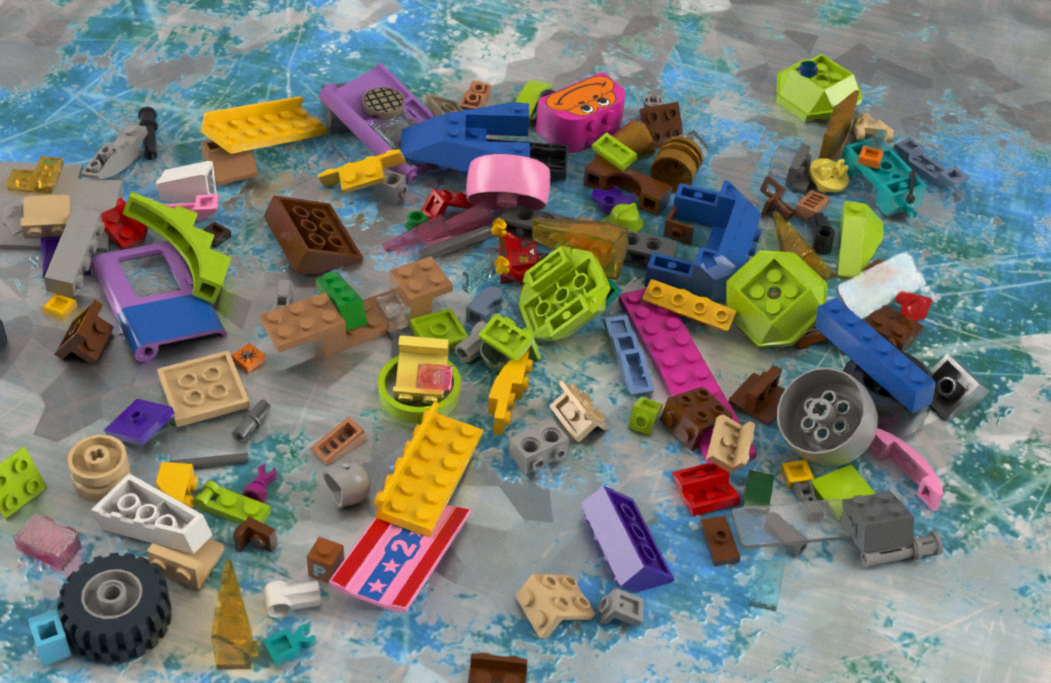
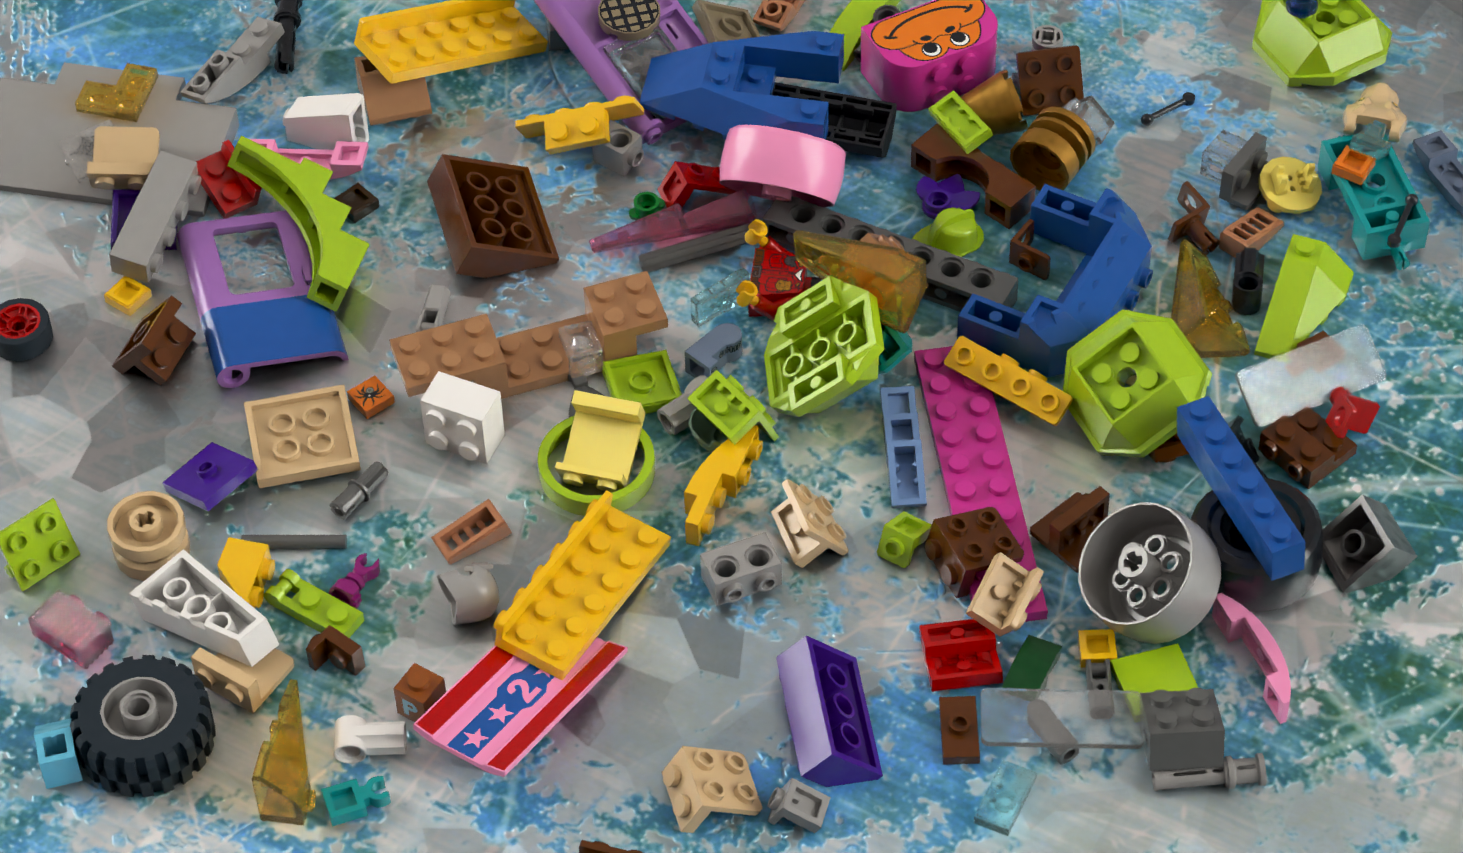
camera: 15 degrees right, 5 degrees up
green arch [316,272,367,331] -> none
window [416,363,453,391] -> none
pearl gold slope [819,90,859,161] -> none
none -> white brick [420,371,505,464]
none -> black hinge [1141,92,1195,126]

